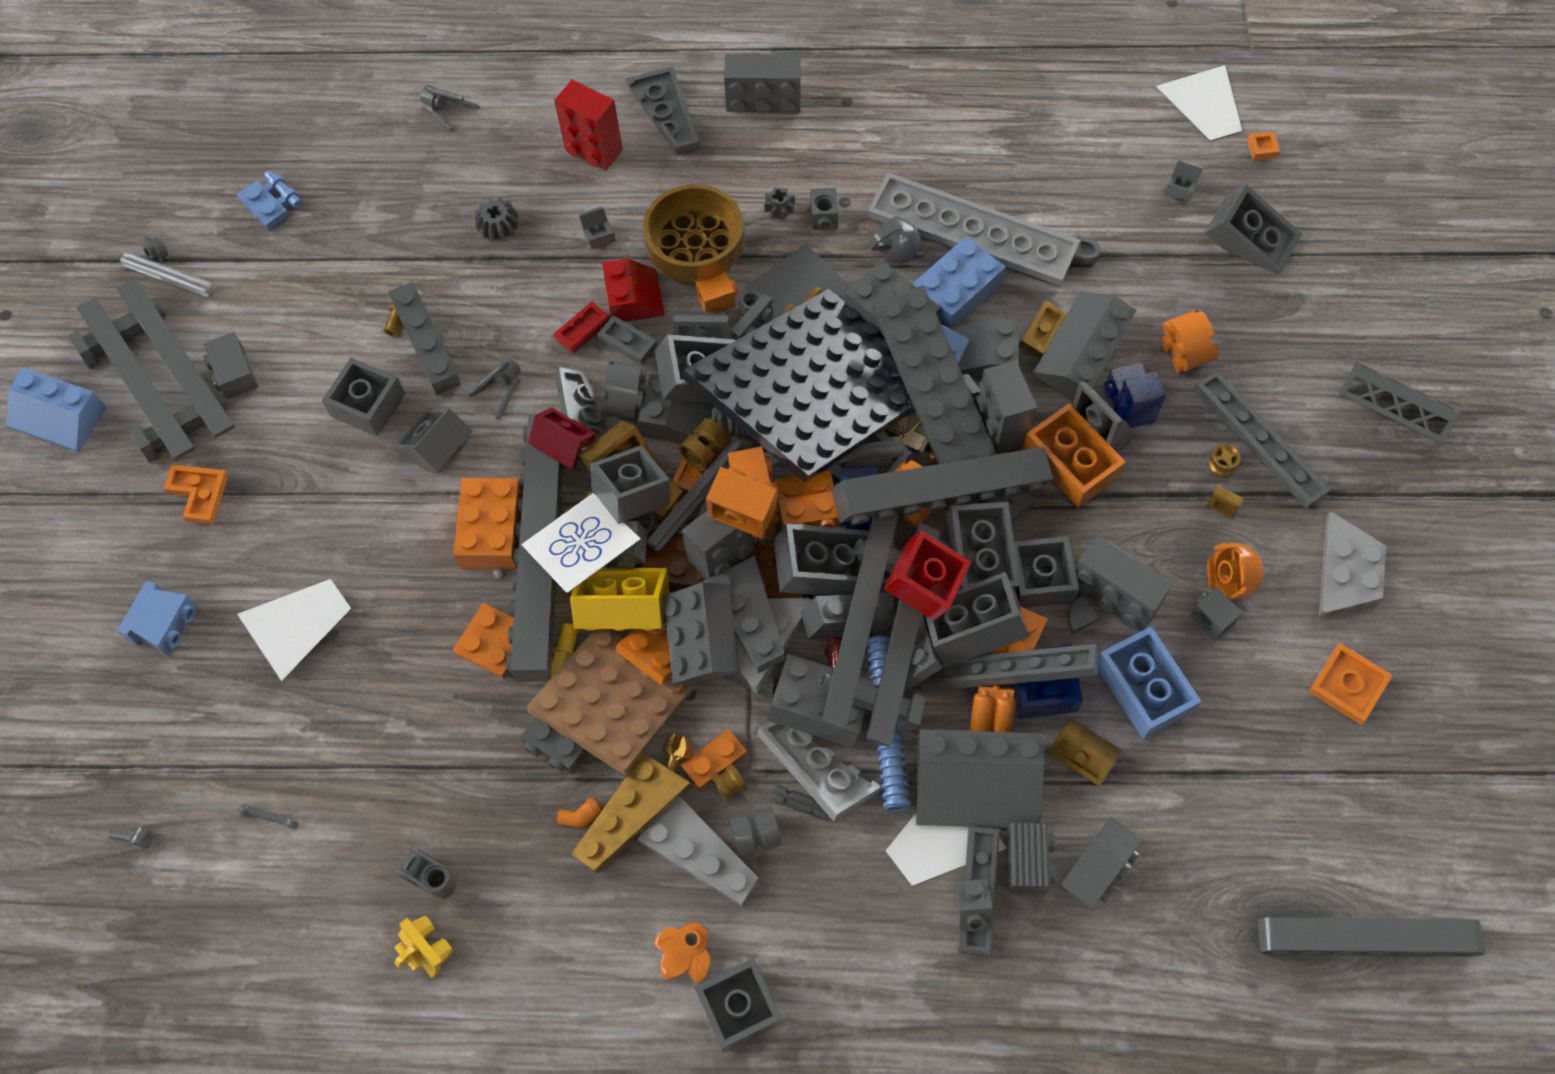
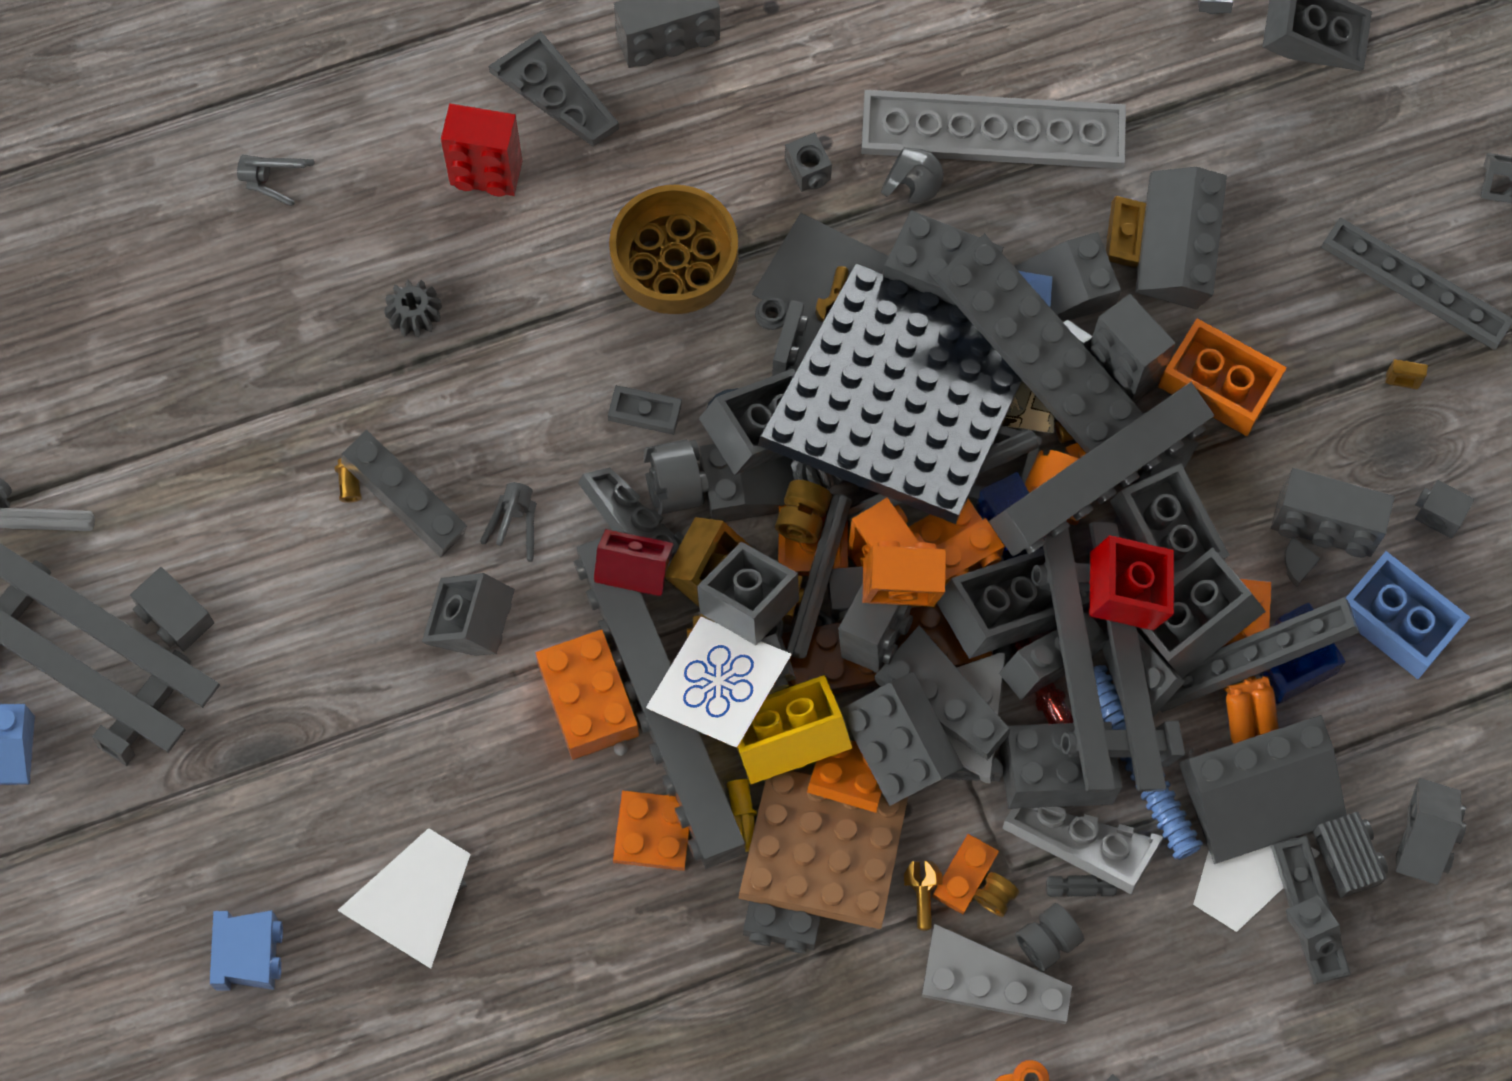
camera: 25 degrees left, 5 degrees up
orange plate [164,464,229,525] -> none
medium blue plate [237,171,302,231] -> none
dark grey brick [322,358,405,436] -> none
red plate [553,301,611,354] -> none
orange arm [557,798,601,828] -> none
pearl gold wing [571,753,693,873] -> none
dark grey bracket [579,207,616,249] -> none
red slope [602,258,665,322] -> none
dark grey bracket [673,311,728,339] -> none
orange brick [695,272,738,312] -> none
dark grey gear [764,187,795,220] -> none
medium blue brick [912,237,1006,327] -> none
dark grey brick [1014,536,1079,608] -> none
pearl gold panel [1047,718,1122,786] -> none
dark grey tile [1072,236,1101,265] -> none
dark grey slope [1072,380,1133,453] -> none
clear blue brick [1104,363,1166,428] -> none
orange brick [1161,309,1219,373] -> none
pearl gold wheel [1207,444,1241,477] -> none
orange cylinder [1207,542,1264,601] -> none

